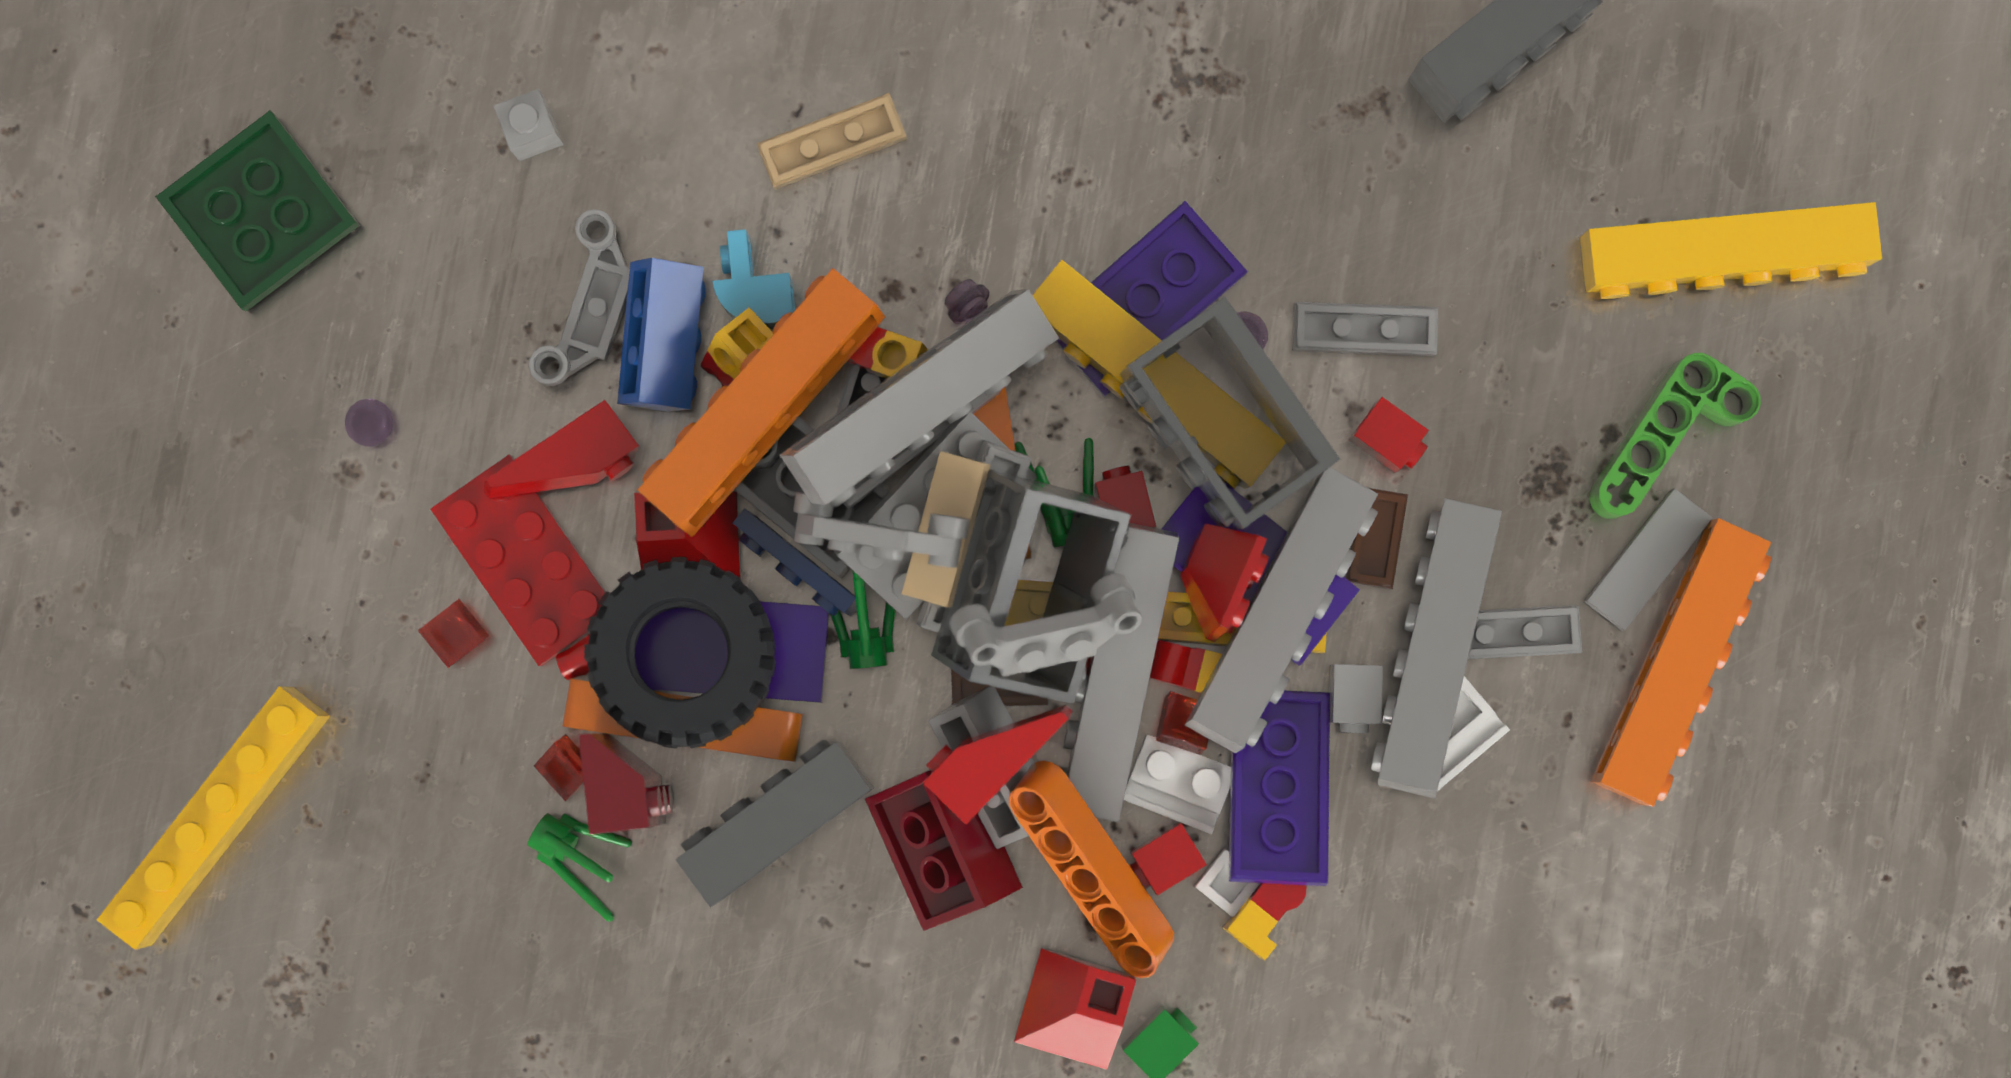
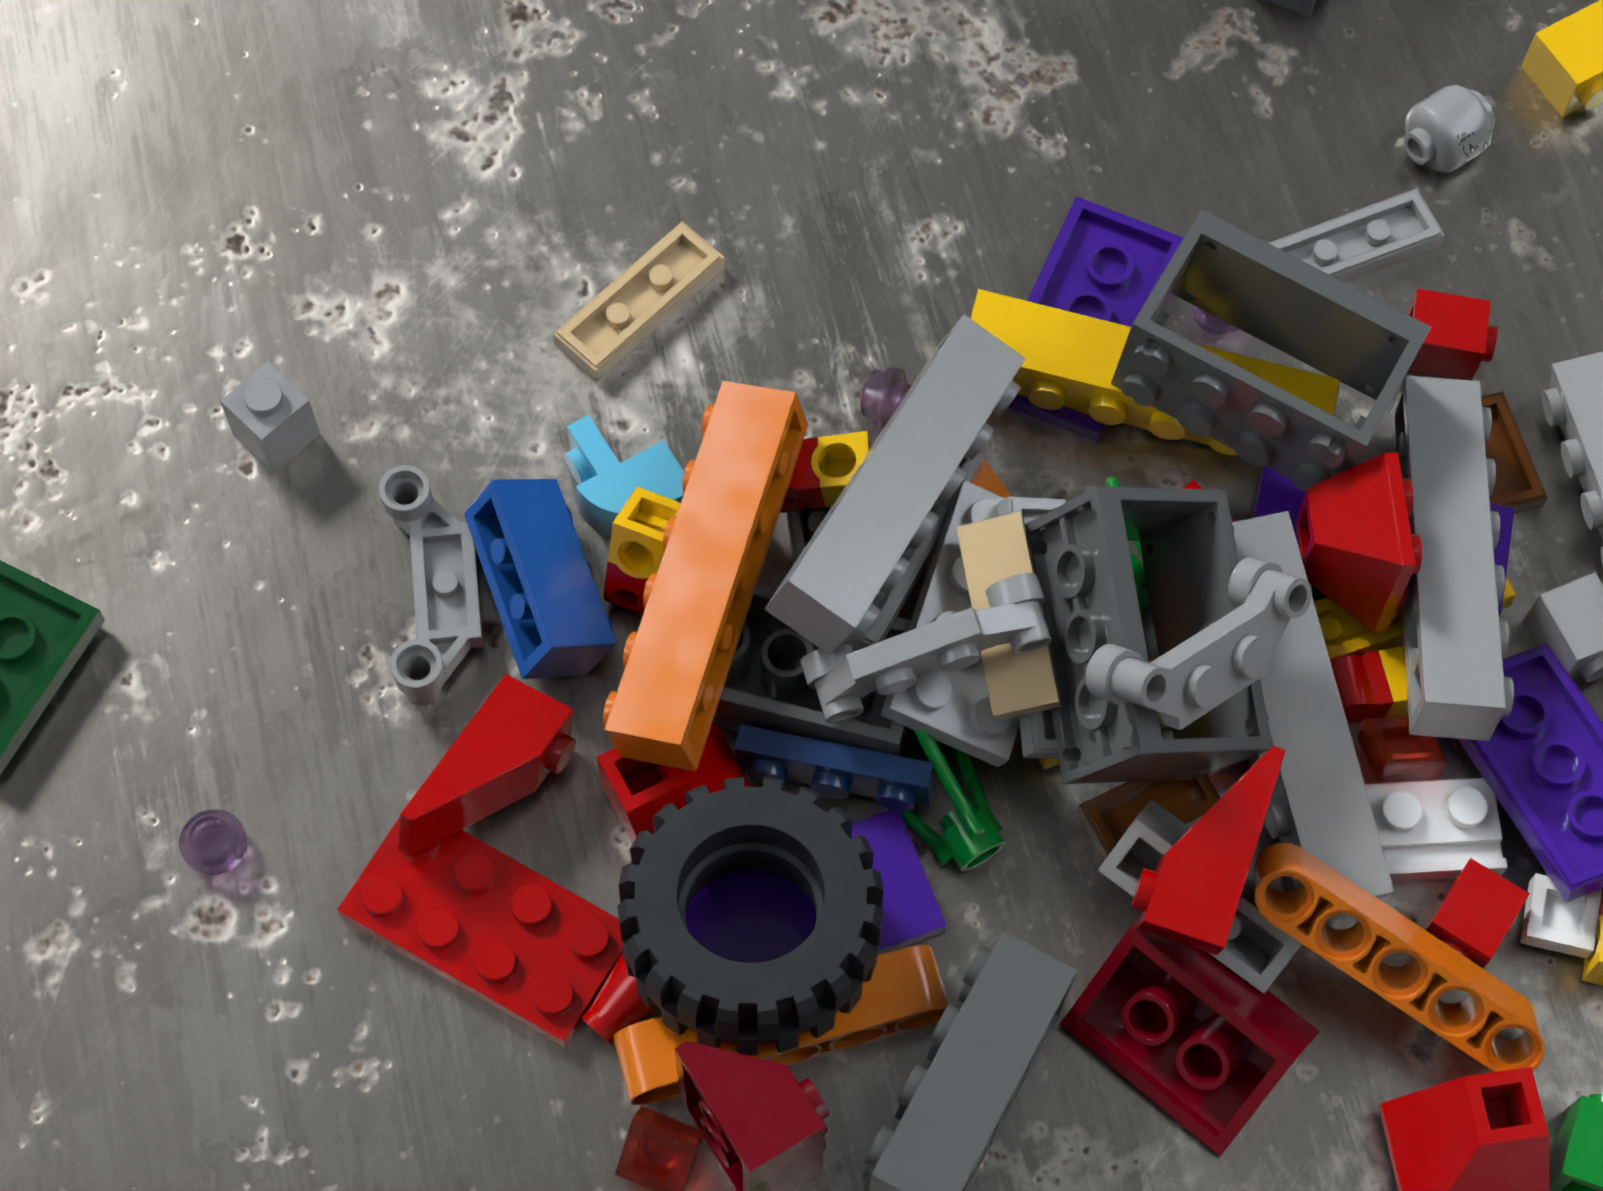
camera: 25 degrees left, 20 degrees down
clear red plate [418,599,489,668] -> none
none -> light grey head [1404,85,1495,173]

